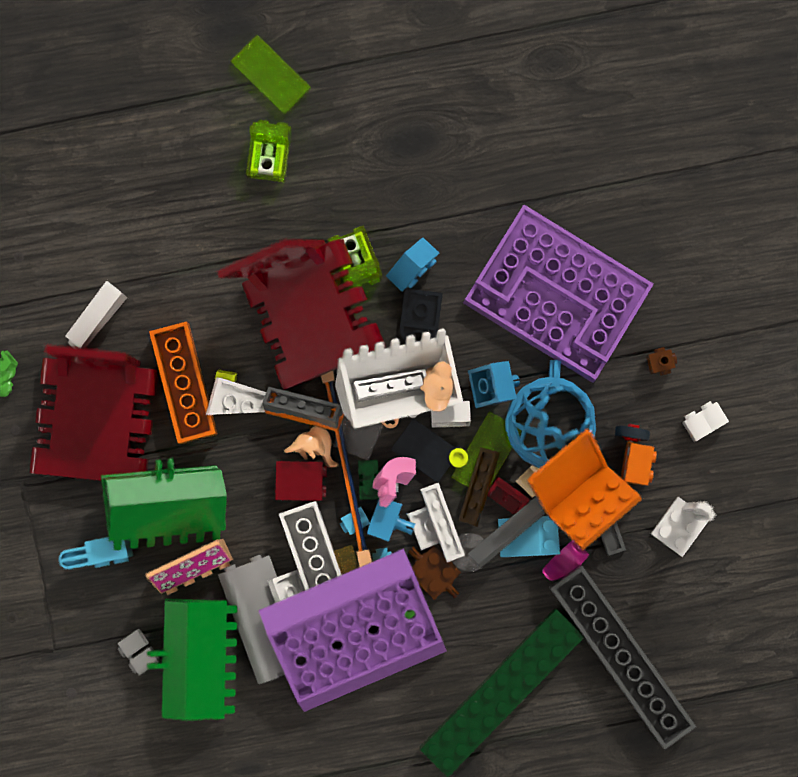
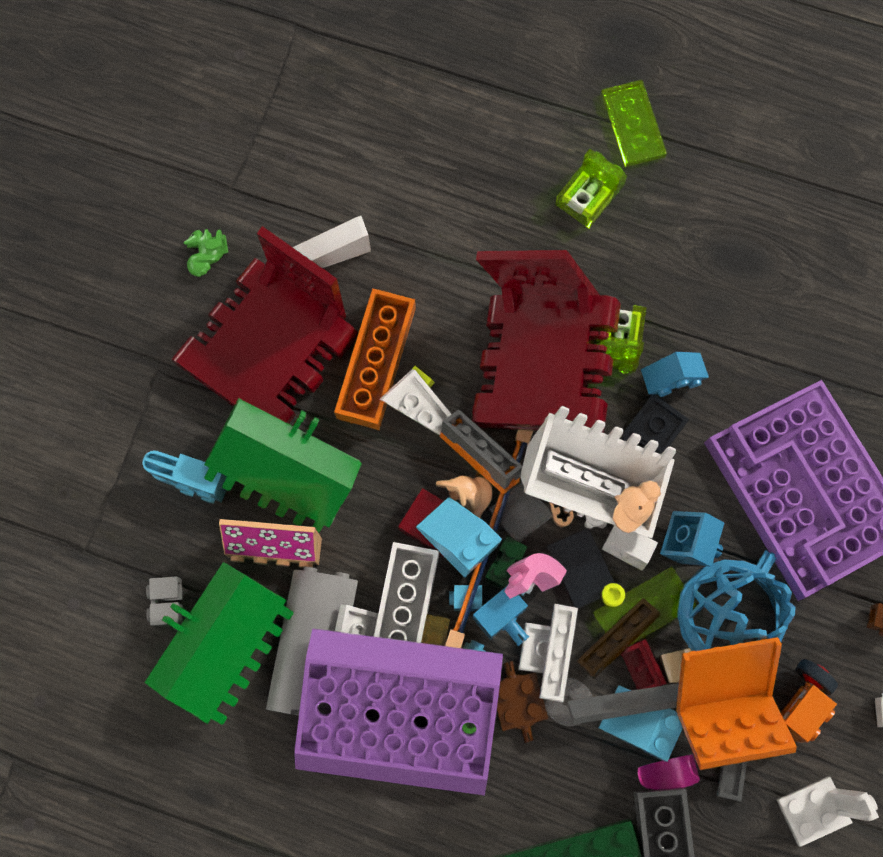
camera: 35 degrees right, 10 degrees down
none -> medium azure slope [416,497,502,577]

